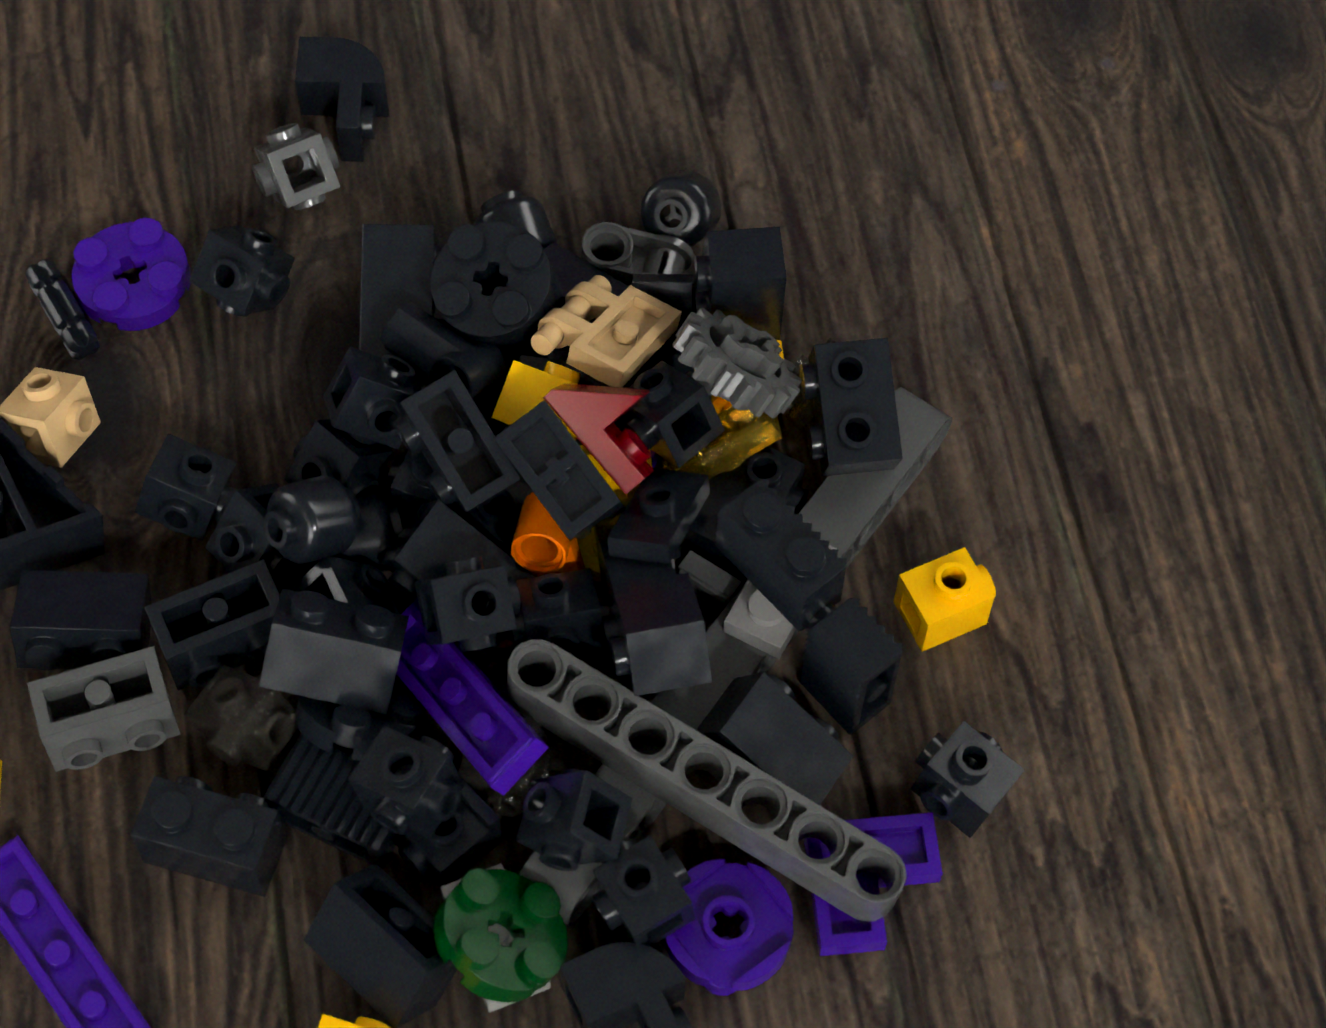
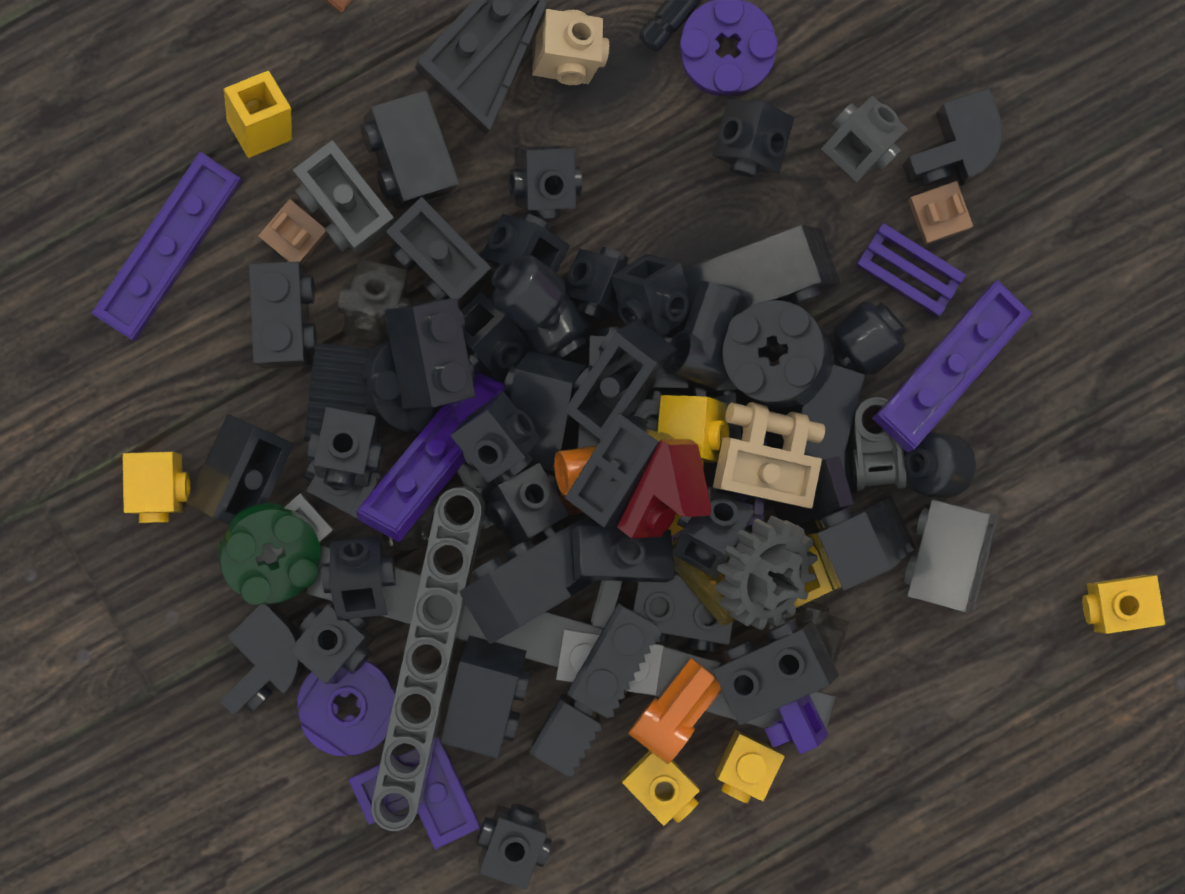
camera: 75 degrees right, 25 degrees up
none -> medium nougat tile [258,199,328,264]
none -> orange piece [628,657,721,765]
none -> yellow brick [715,729,785,804]
none -> dark purple tile [765,694,828,754]
none -> dark purple tile [856,223,966,318]
none -> dark purple tile [872,280,1032,452]
none -> dark grey brick [904,500,999,612]
none -> medium nougat tile [908,181,973,245]
none -> yellow brick [1082,575,1165,634]

